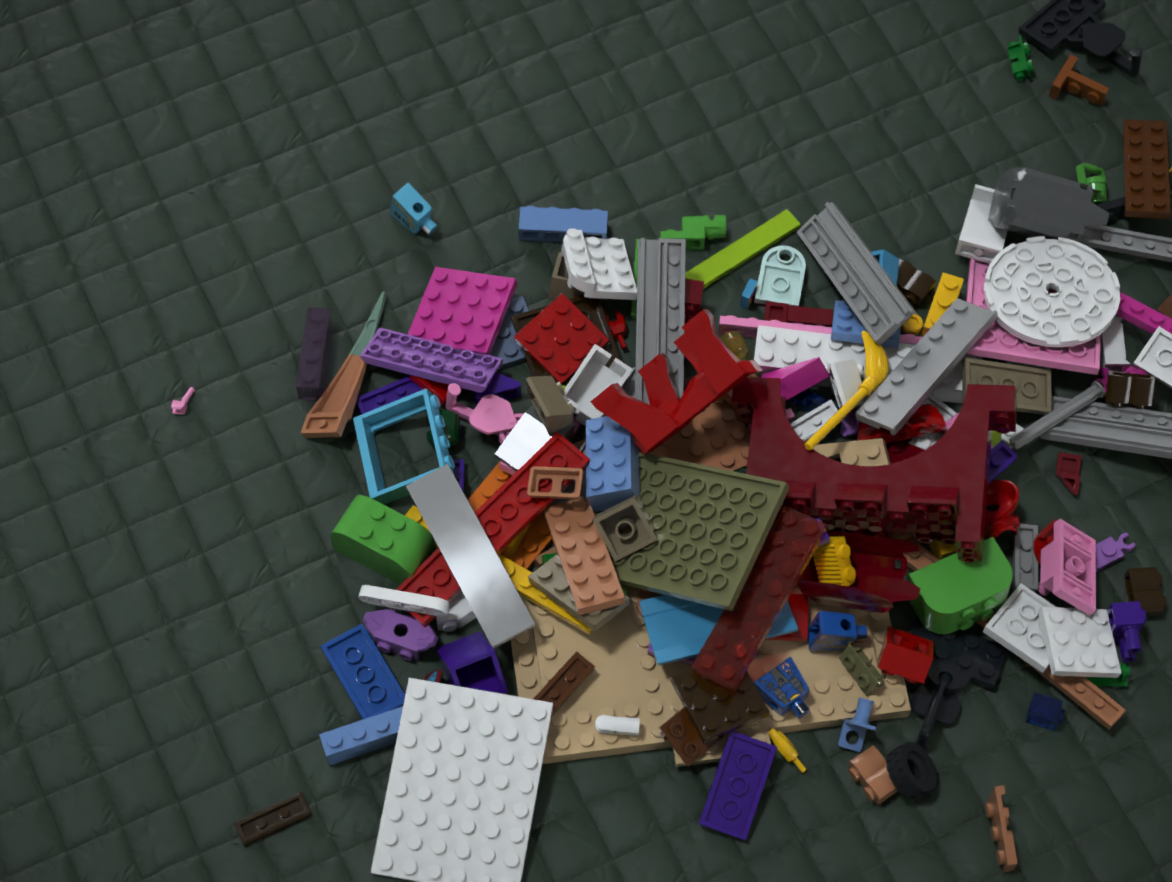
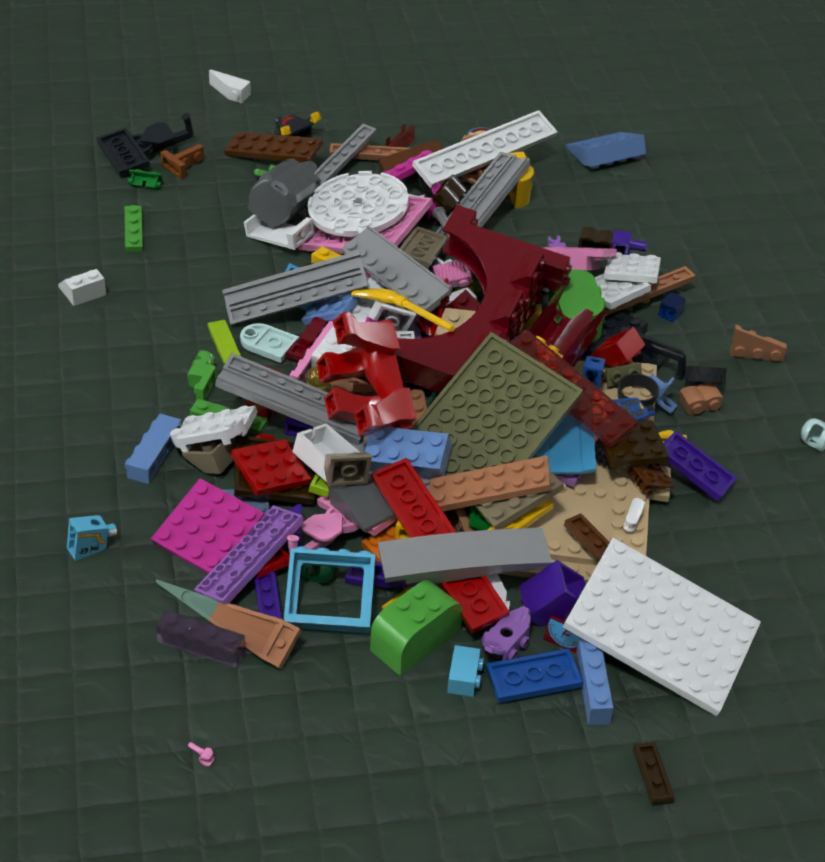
camera: 75 degrees left, 20 degrees down
white beam [358,585,450,617] -> none
nougat piece [527,466,583,499] -> none
dark tan slope [593,494,657,562] -> none
dark azure tile [740,279,758,310] -> none
none -> white slope [58,269,106,306]
none -> bright green plate [125,205,143,253]
none -> medium azure brick [447,645,484,697]
none -> black tyre [618,373,659,406]

